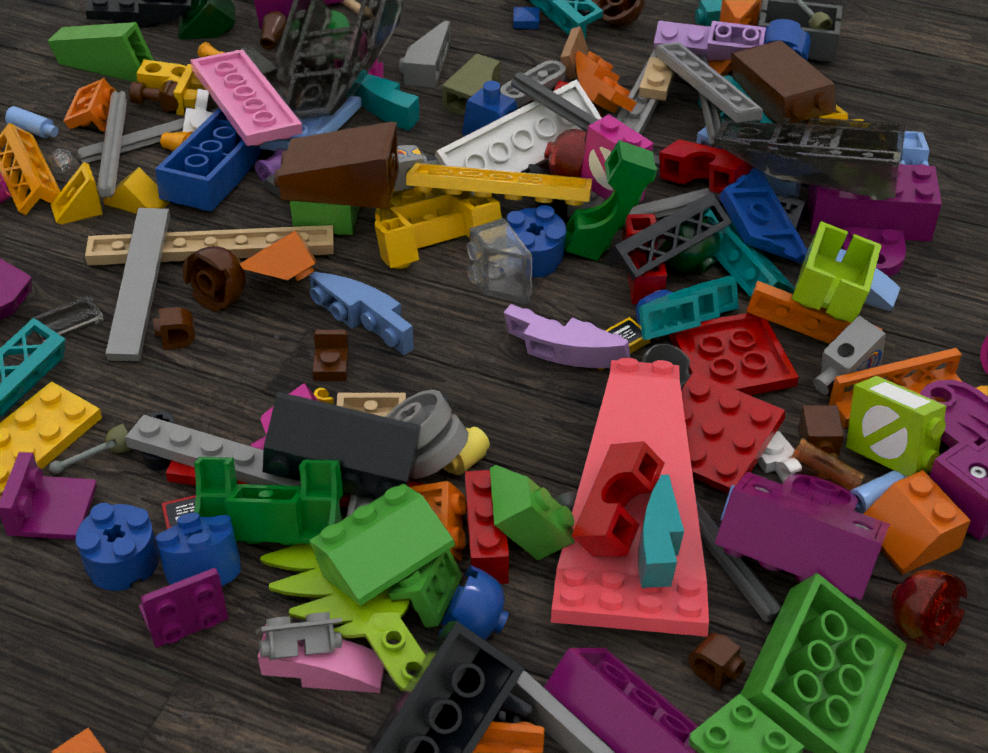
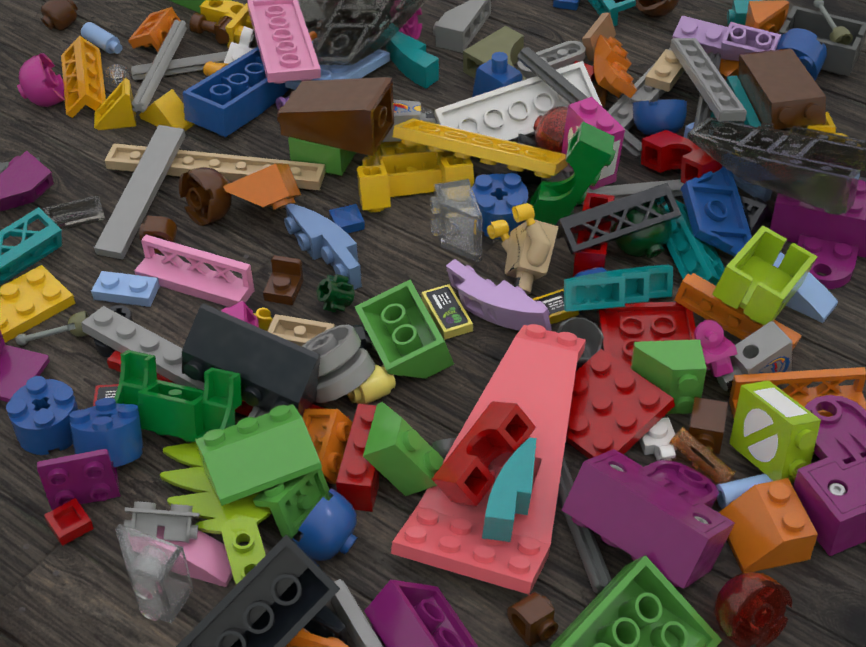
camera: 15 degrees right, 0 degrees up
none -> red plate [44,498,94,546]
none -> light blue plate [91,271,160,307]
none -> clear slope [115,524,194,624]
none -> bright pink fence [134,235,254,307]
none -> dark green gear [317,274,355,312]
none -> blue tile [329,204,365,233]
none -> bright green slope [355,280,454,378]
none -> tile [421,284,473,340]
none -> tan torso [487,203,558,294]
none -> bright green slope [631,339,707,414]
none -> blue cylinder [633,99,687,136]
none -> dark pink hips [694,320,737,377]

